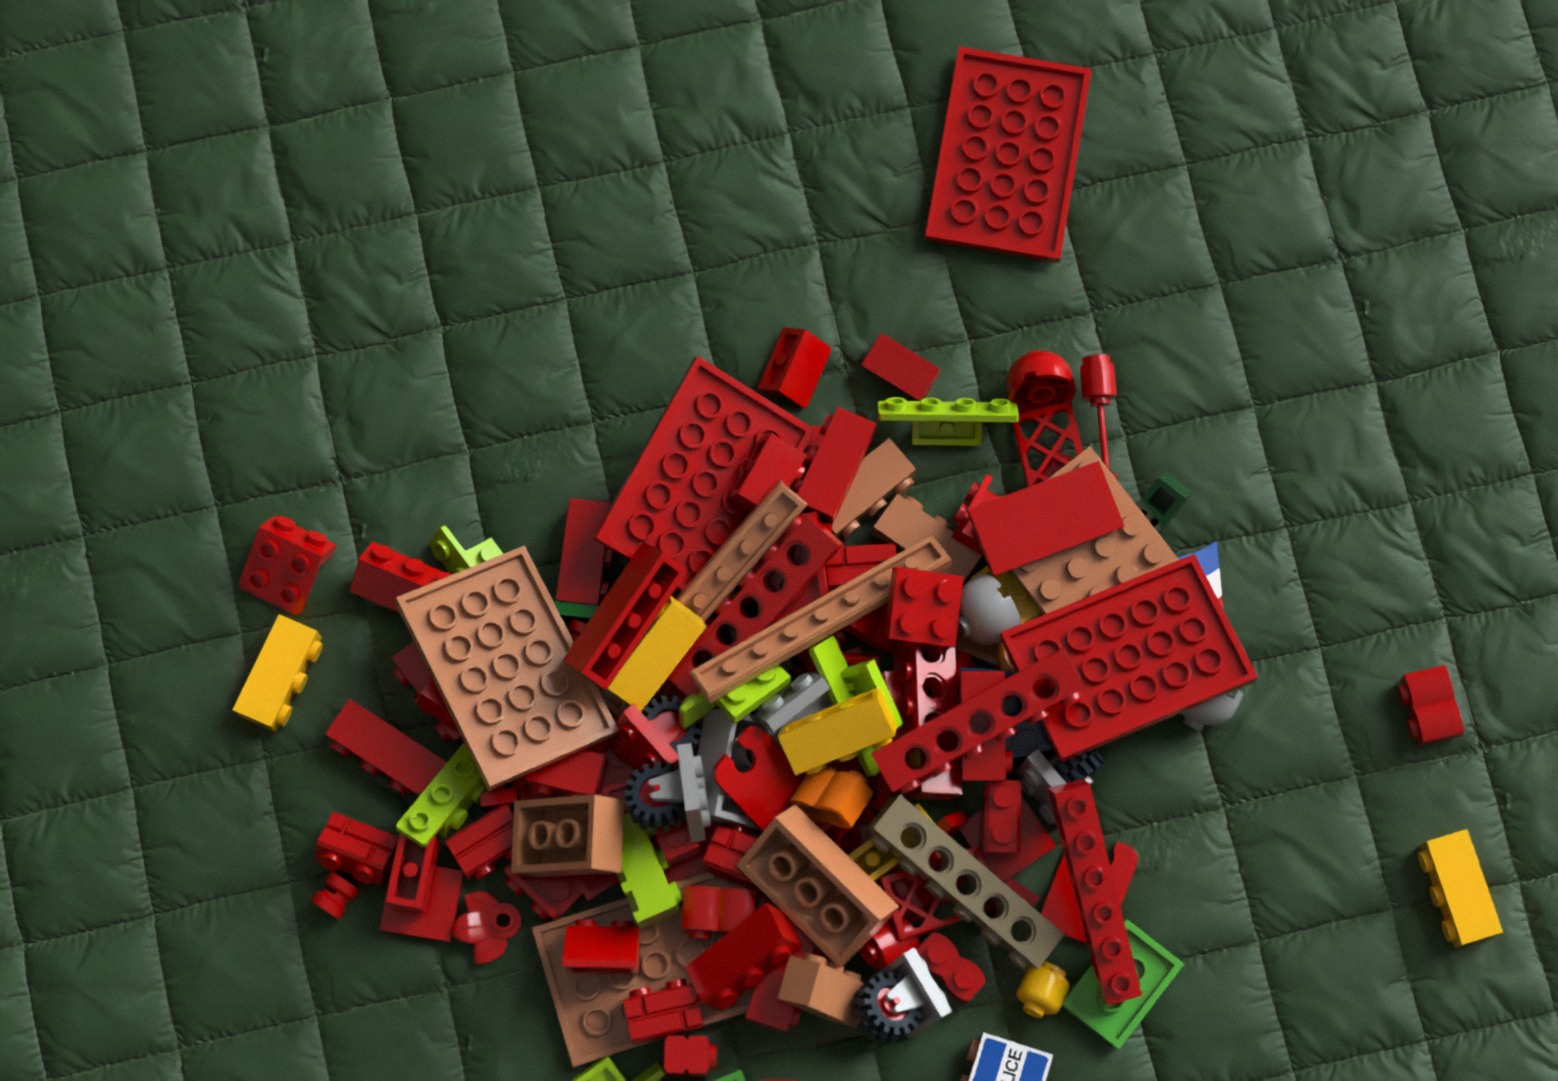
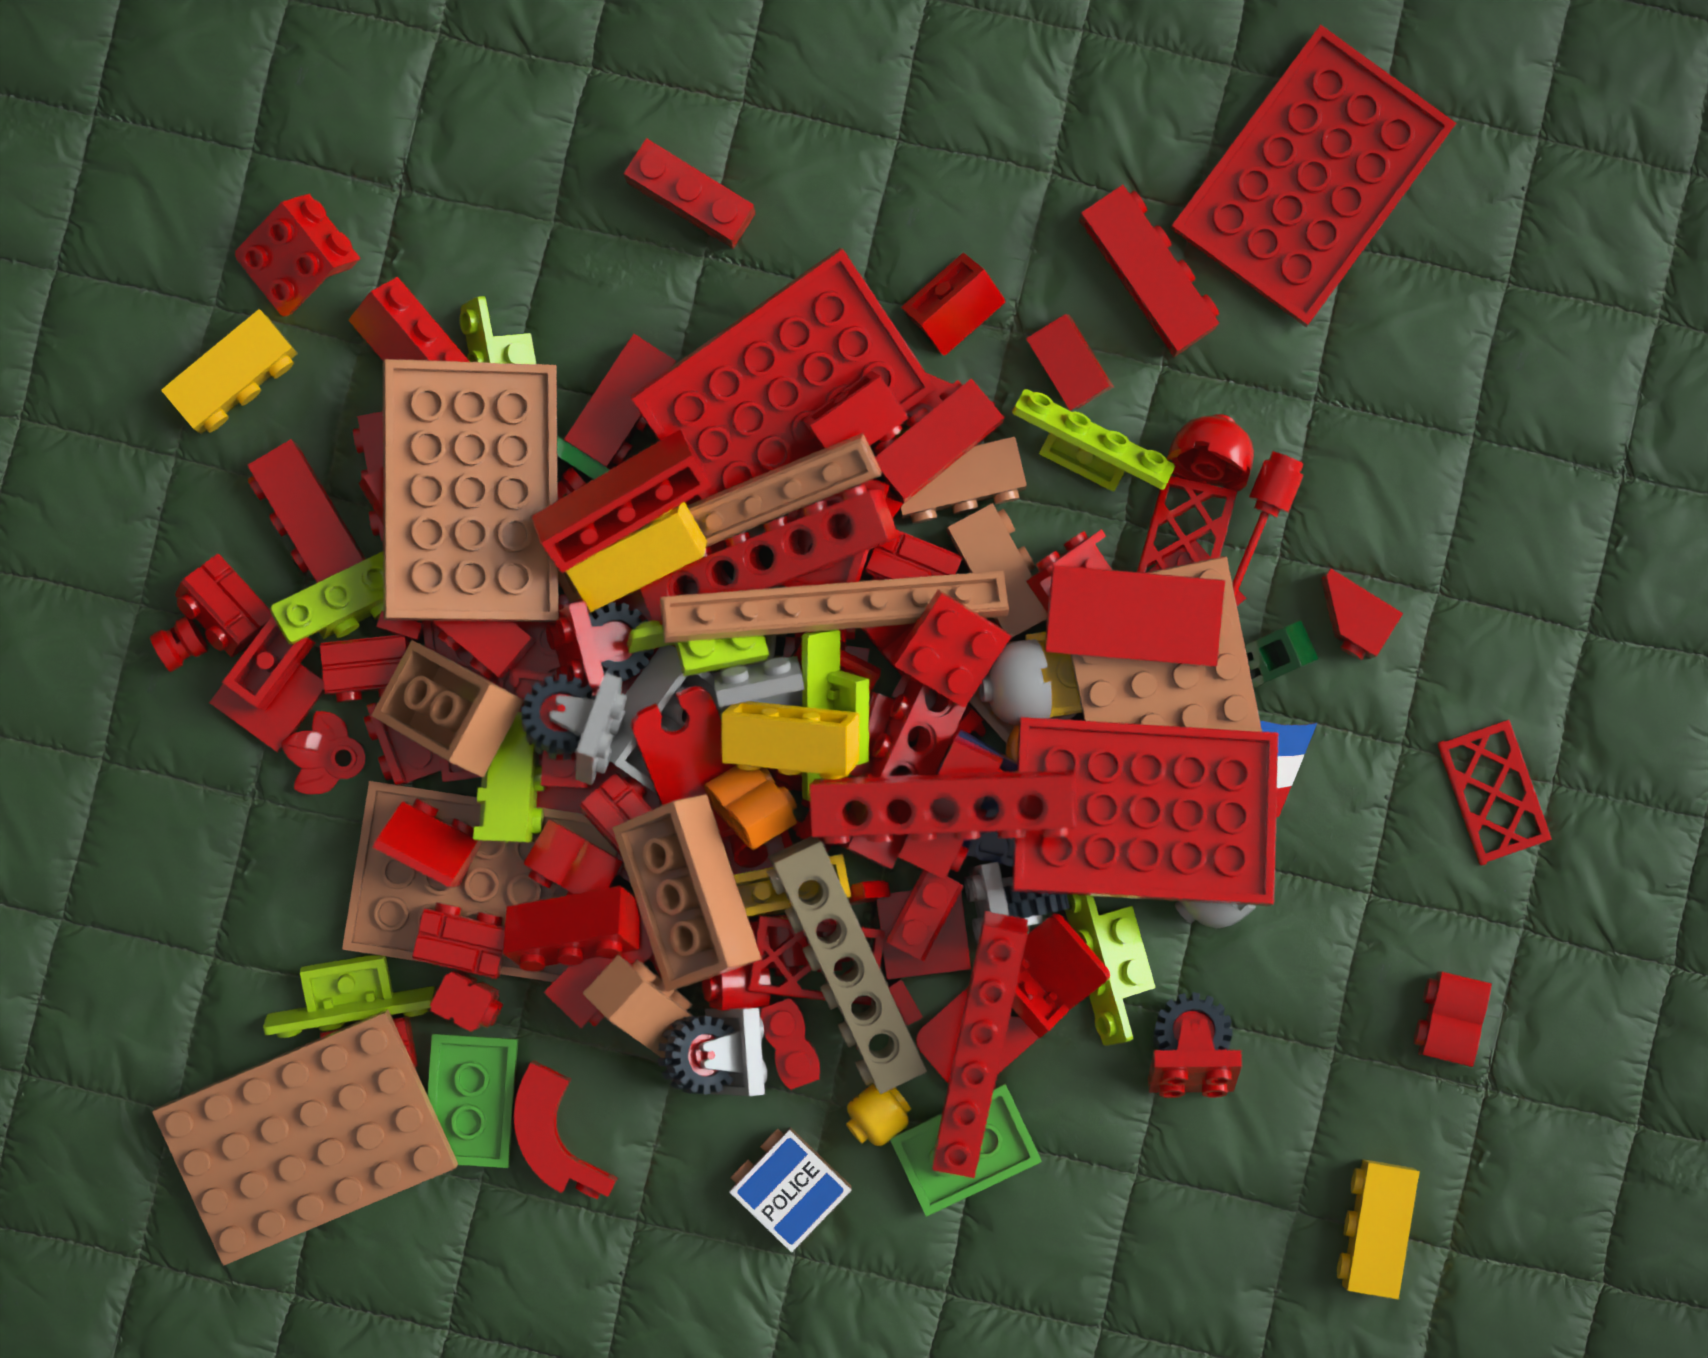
camera: 25 degrees right, 10 degrees up
none -> red brick [624,138,755,249]
none -> red bracket [1012,913,1111,1039]
none -> lime bracket [1064,894,1156,1046]
none -> red brick [1079,185,1220,357]
none -> red plate [1148,992,1242,1098]
none -> red slope [1321,568,1403,661]
none -> red window [1437,720,1552,865]

